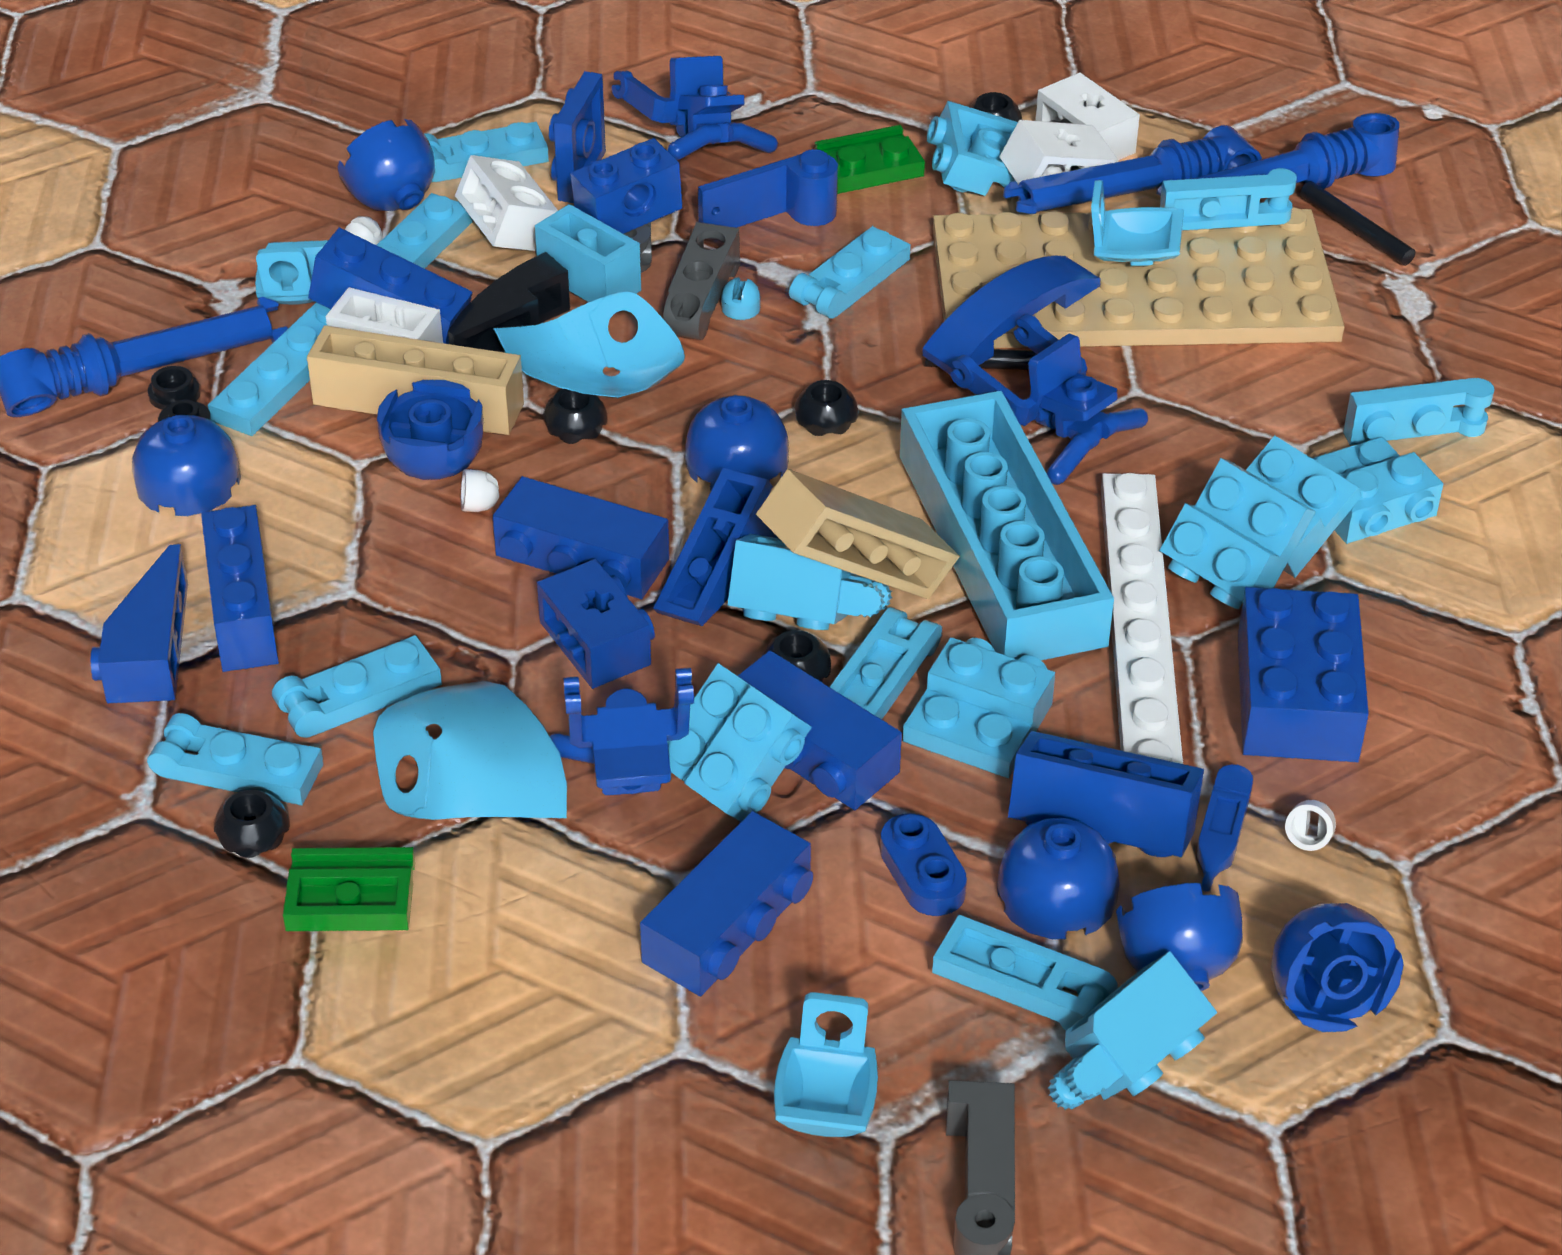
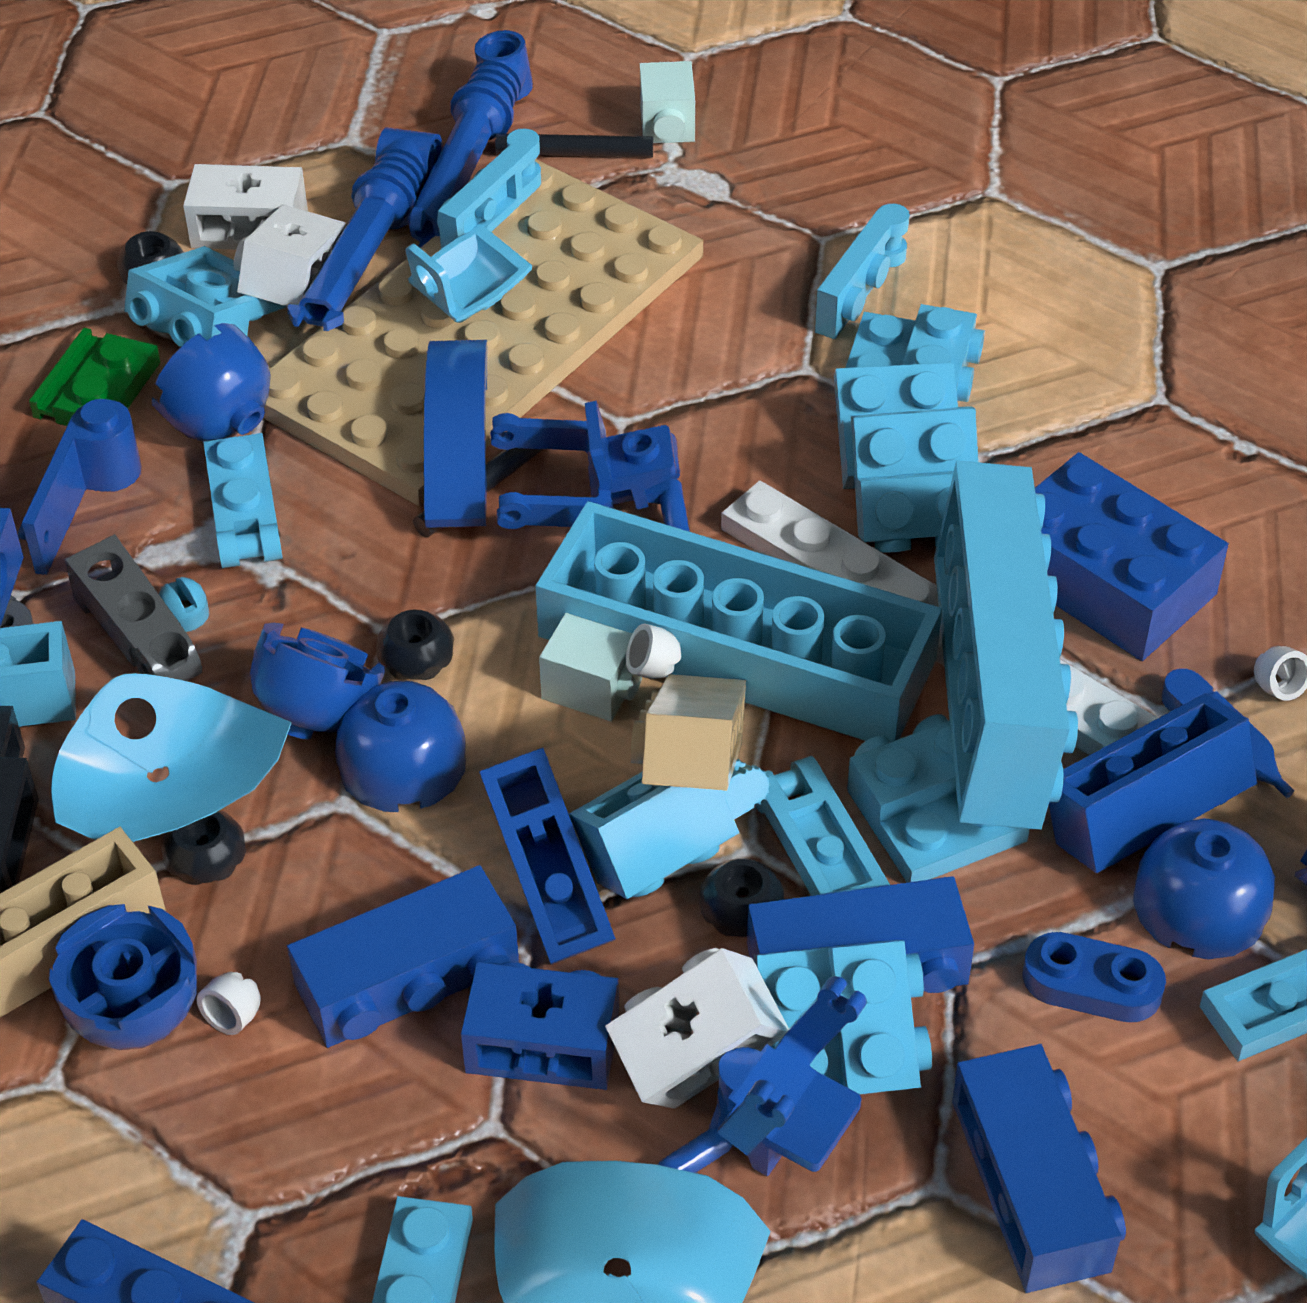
camera: 50 degrees left, 5 degrees up
none -> blue cylinder [152,323,271,441]
none -> blue cylinder [250,622,385,739]
none -> light aqua brick [539,613,642,722]
none -> white brick [605,948,789,1109]
none -> white hinge [626,623,681,679]
none -> light aqua brick [640,61,695,143]
none -> medium azure brick [934,460,1078,830]

